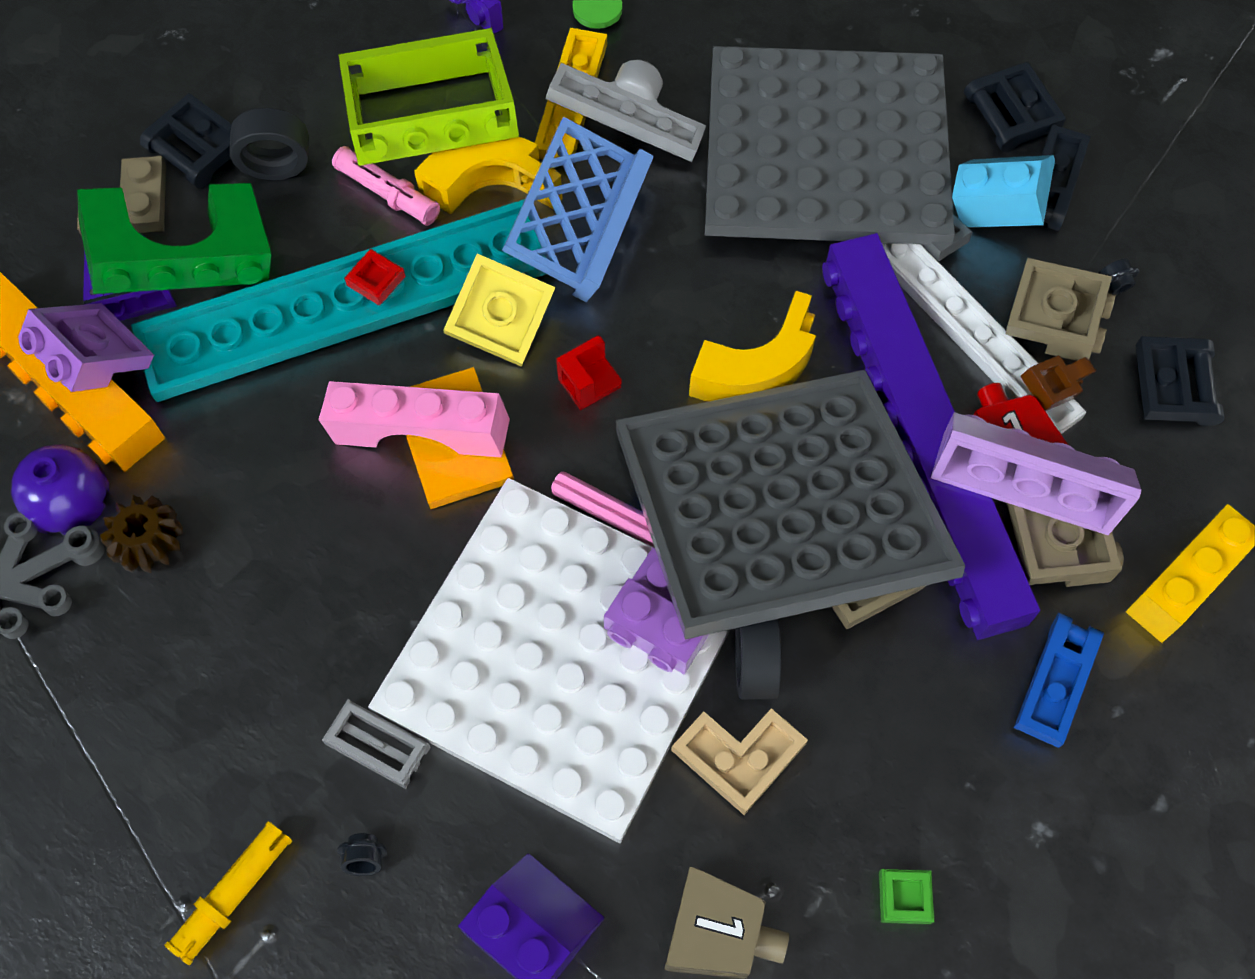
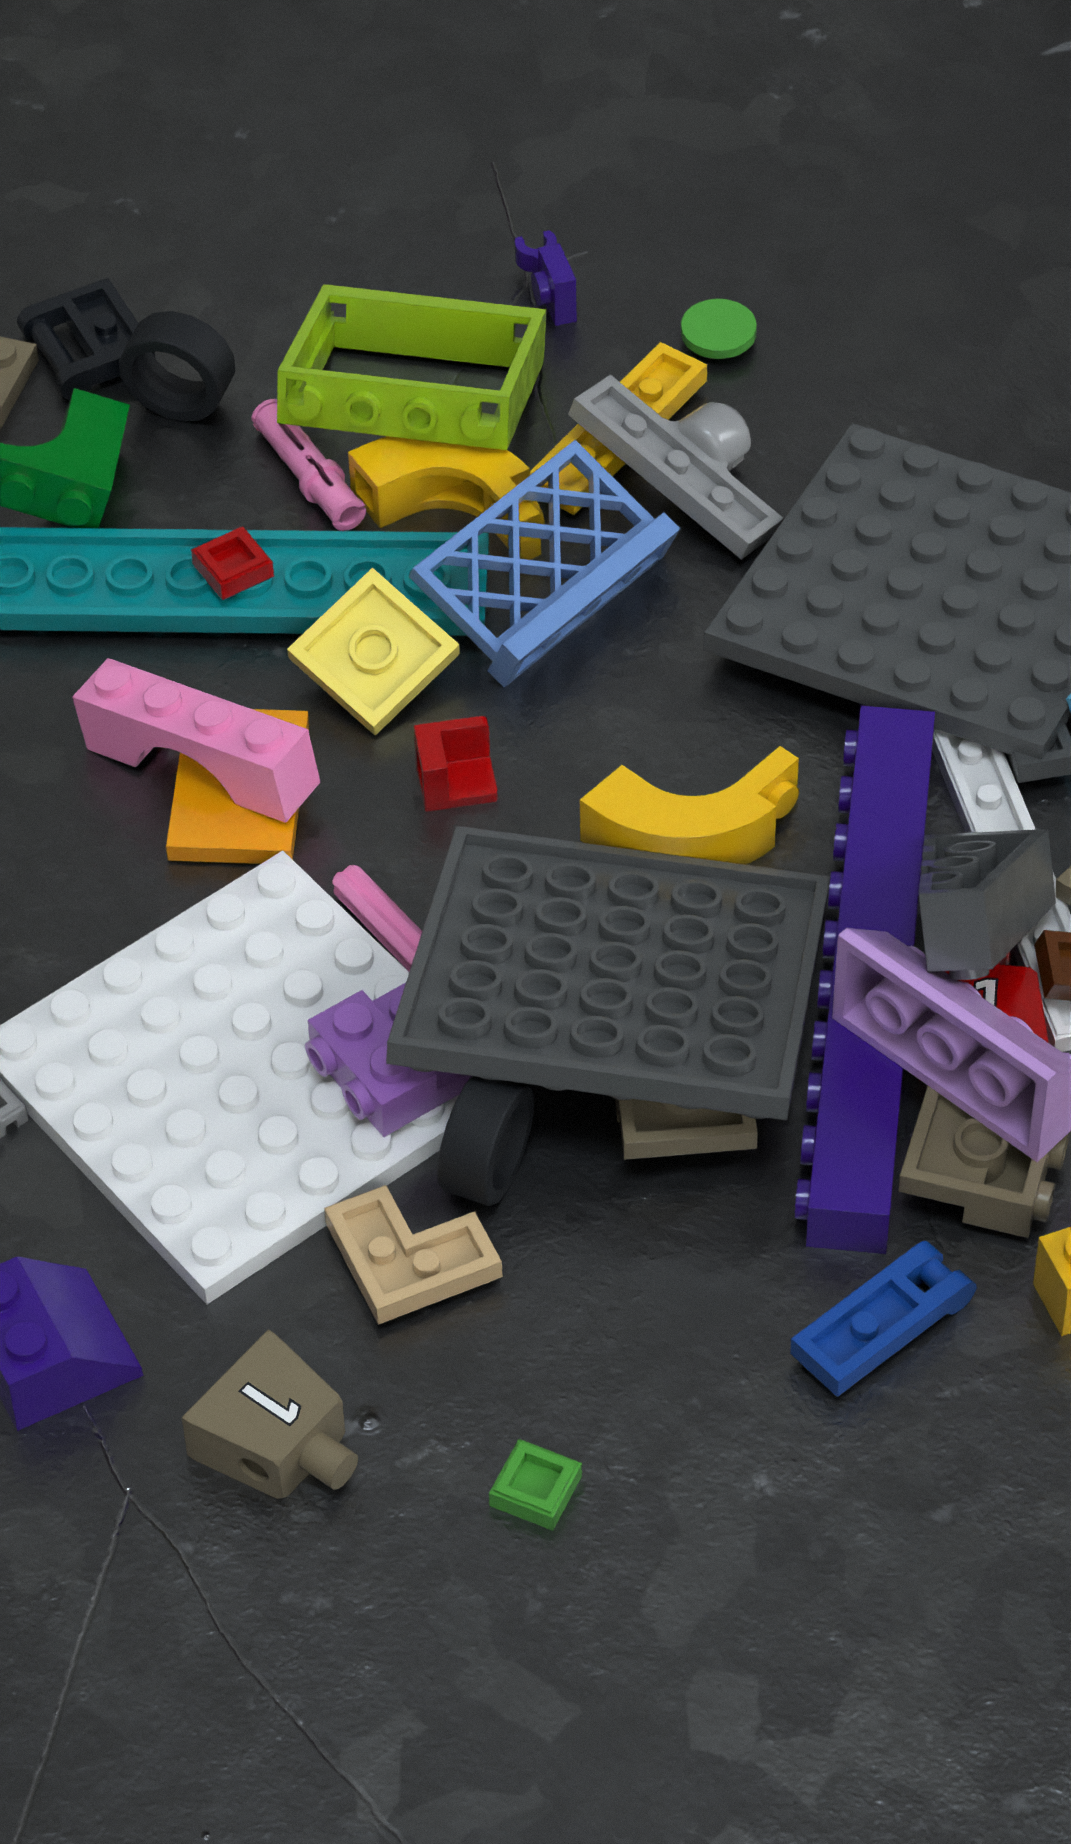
camera: 25 degrees right, 15 degrees down
none -> dark grey wedge [919,829,1056,980]

